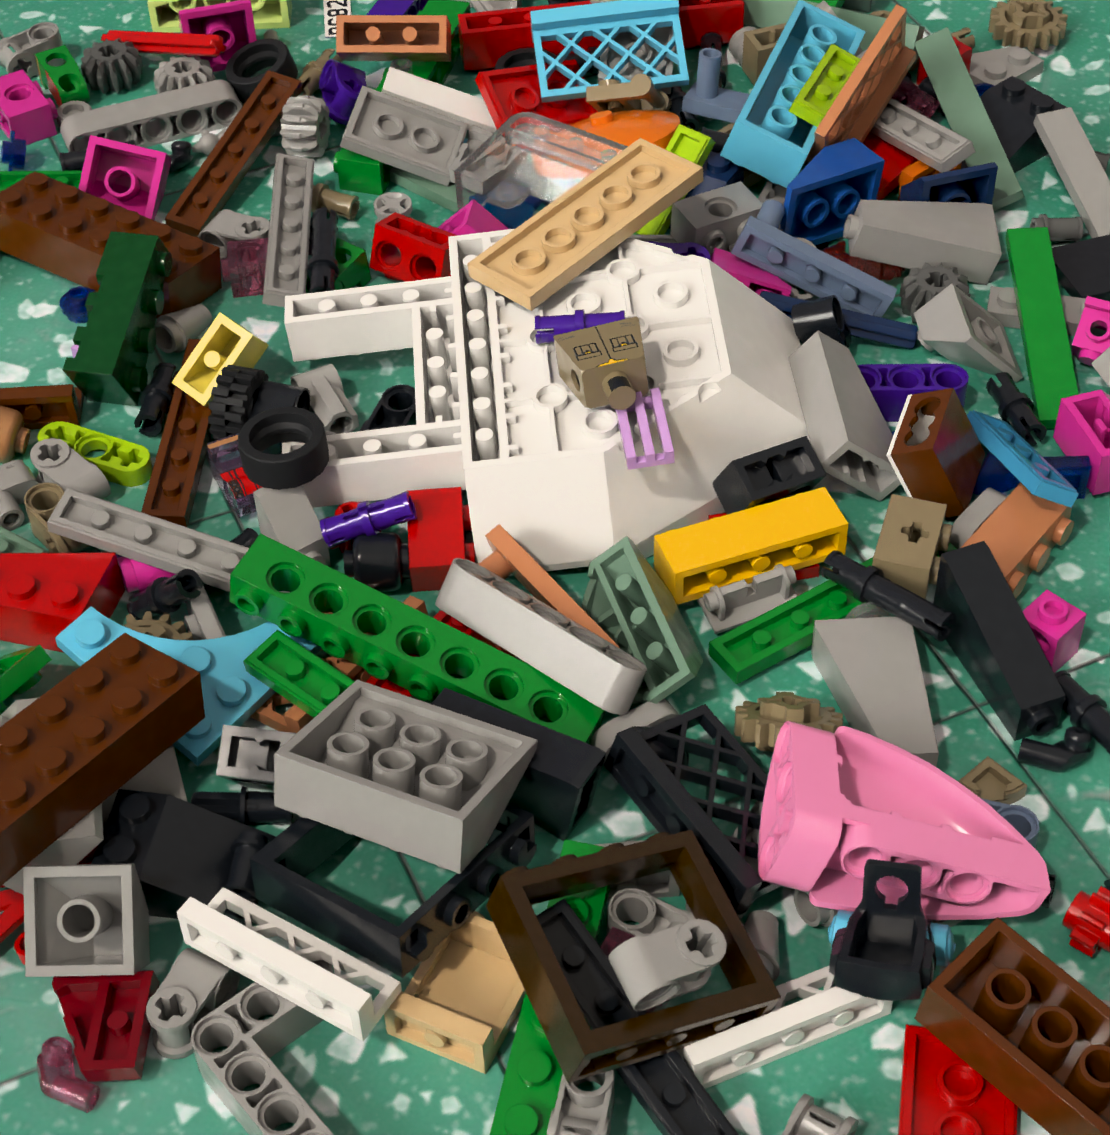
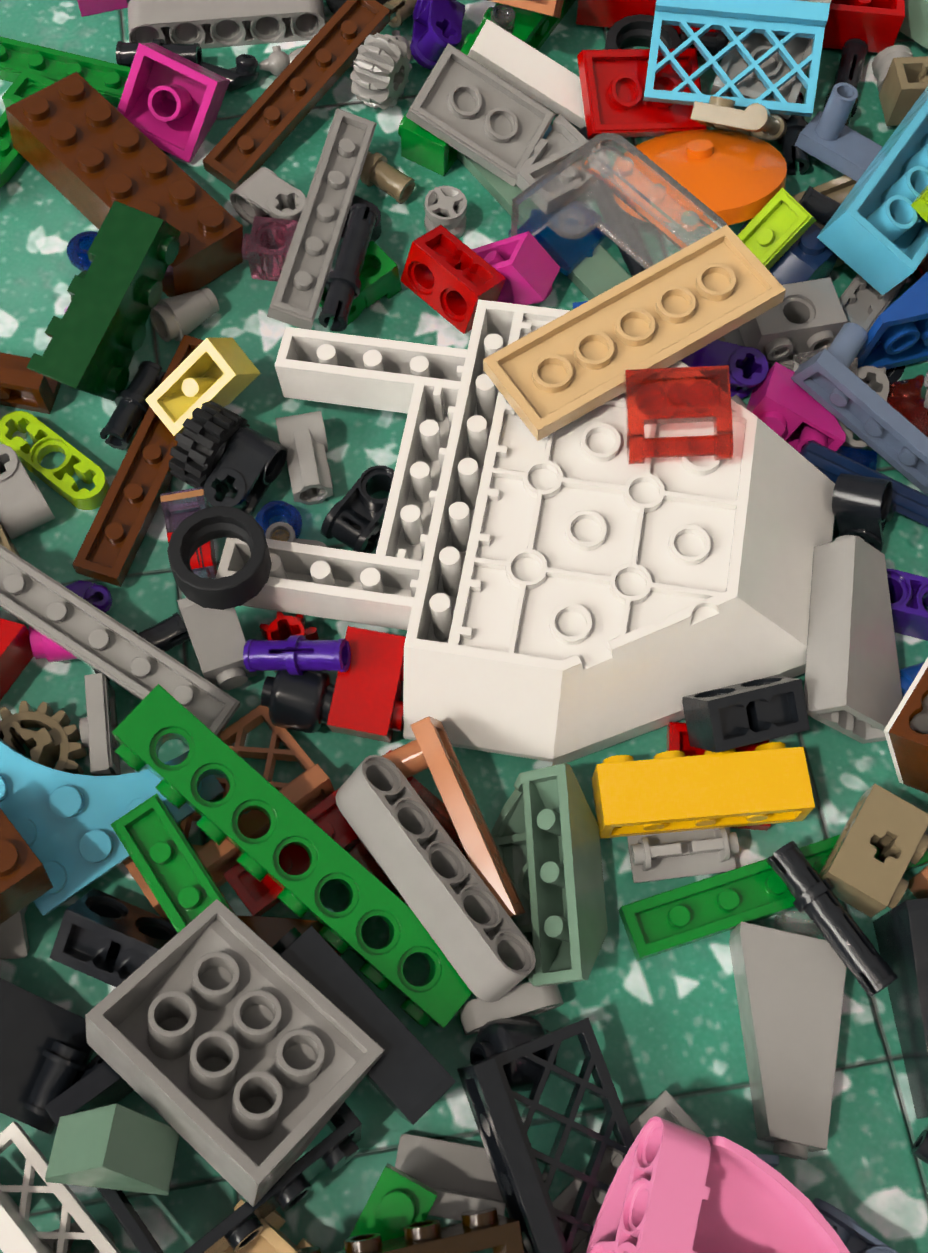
camera: 10 degrees right, 20 degrees up
clear blue plate [1,131,26,171] -> none
black pin [127,569,203,620] -> none
black axle [191,786,293,825] -> none
dark purple pin [535,309,626,345] -> none
dark tan torso [553,316,649,410] -> none
lavender tile [615,388,675,470] -> none
dark tan gear [734,692,843,752] -> none
dark tan tile [958,756,1028,805] -> none
none -> sand green slope [45,1103,180,1196]
none -> clear red plate [624,365,733,464]

